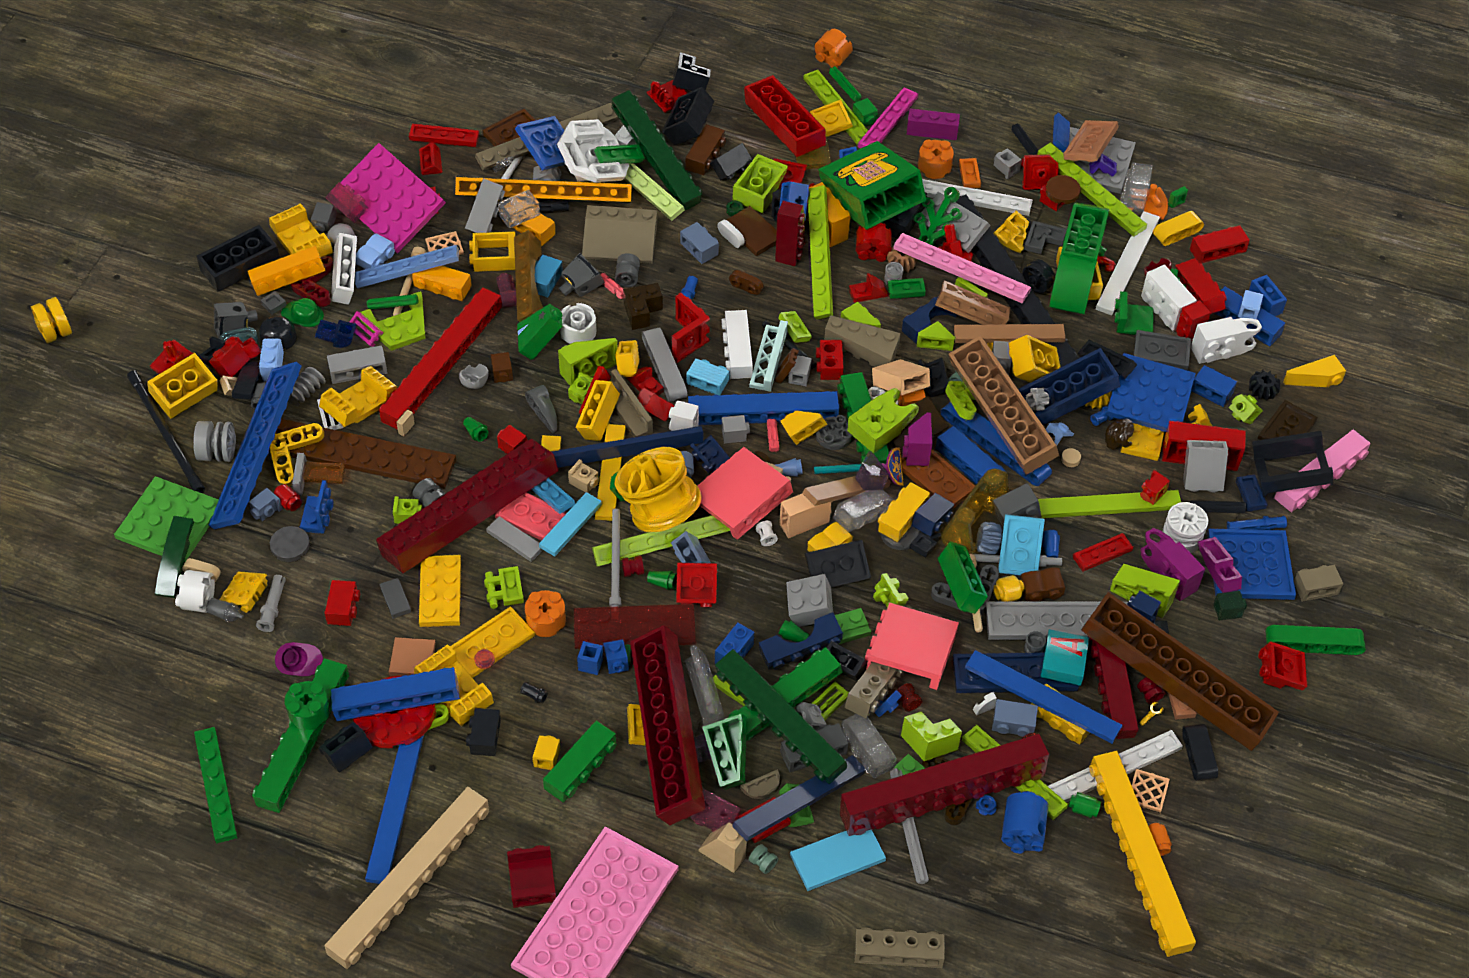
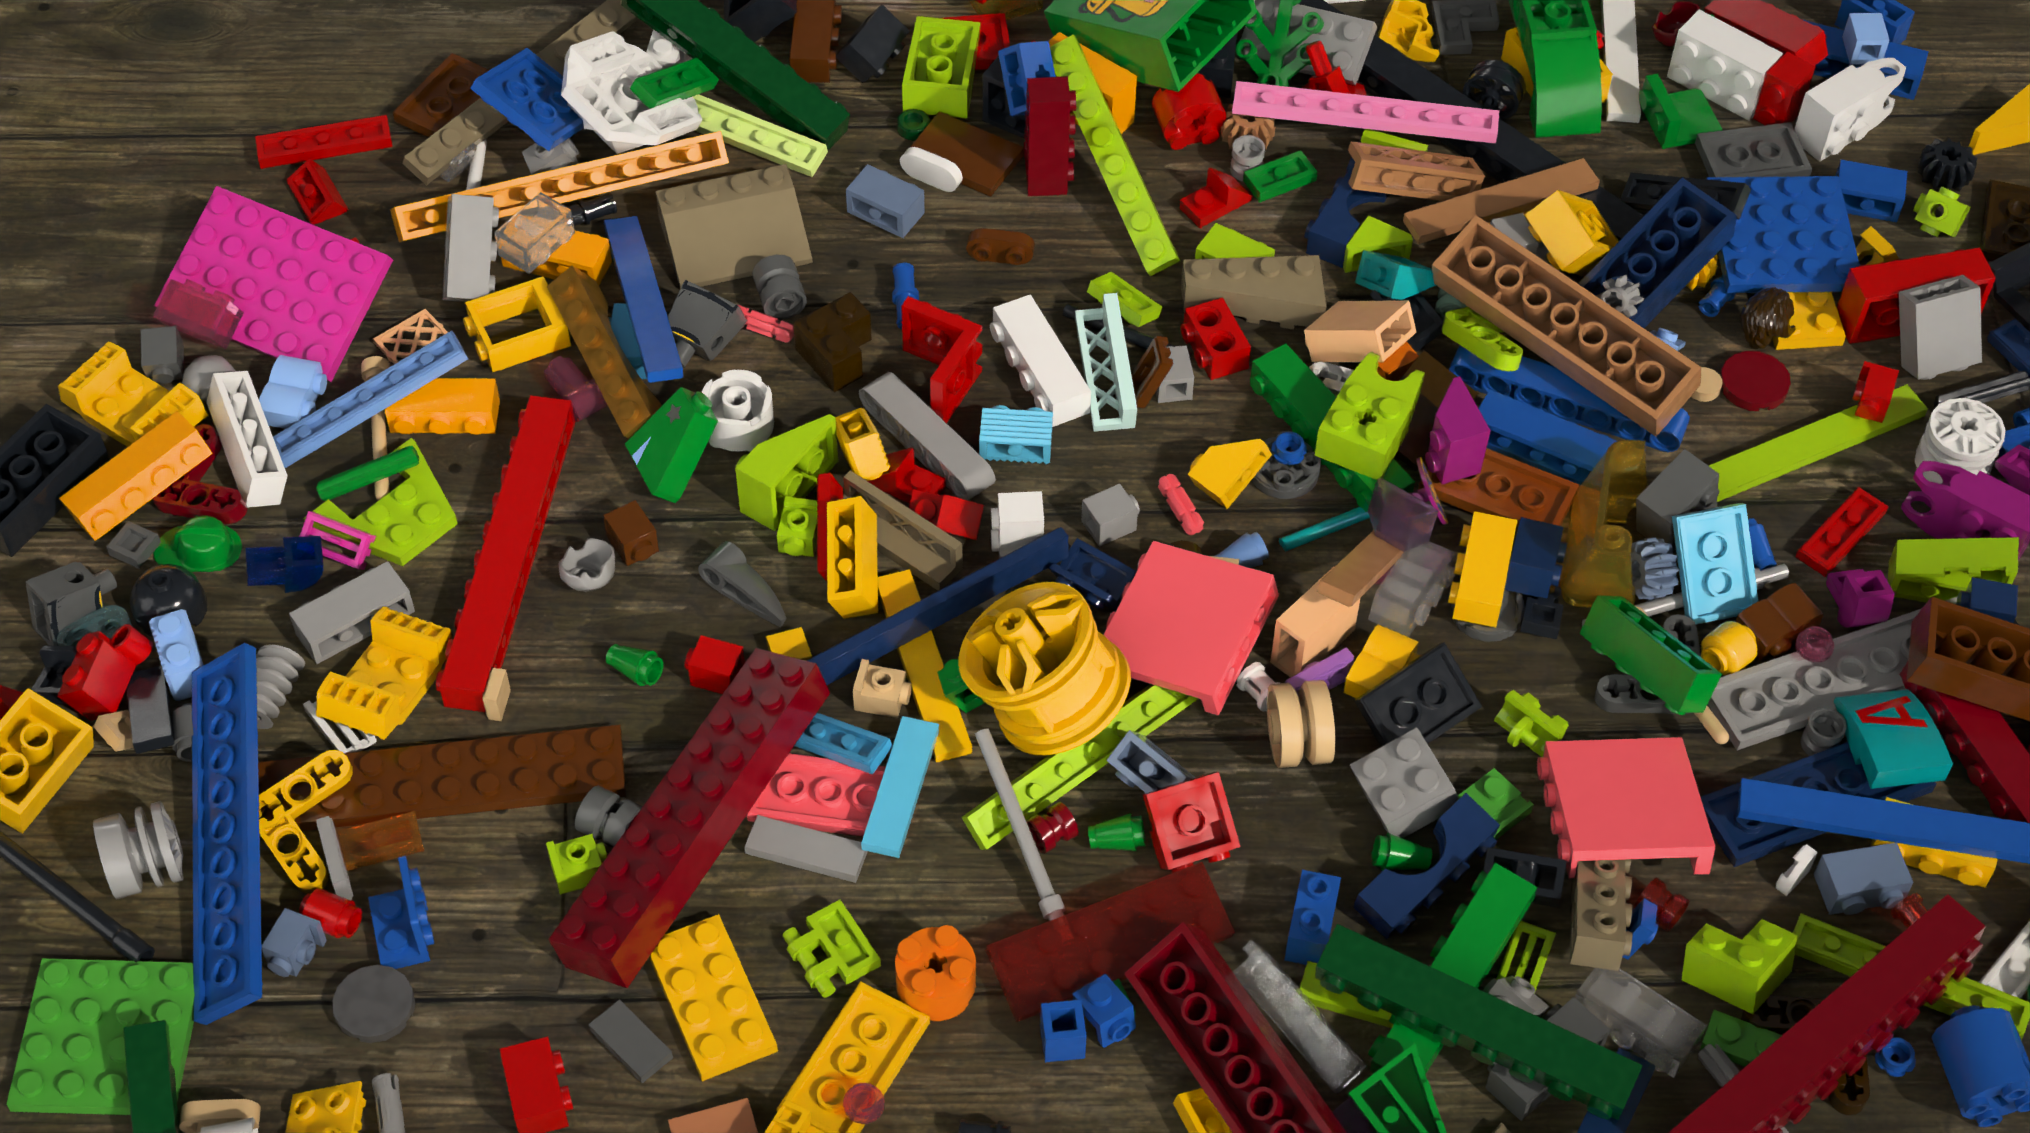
camera: 20 degrees left, 0 degrees up
blue brick [688,391,839,425] -> none
none -> blue tile [604,216,683,383]
none -> tan wheel [1267,680,1335,768]
none -> blue plate [1271,432,1307,465]
none -> medium lavender plate [1285,647,1354,695]
none -> teal tile [1355,250,1436,300]
none -> dark red tile [1720,351,1791,411]
none -> clear pink plate [1795,626,1834,662]
none -> magenta brick [1826,569,1895,628]

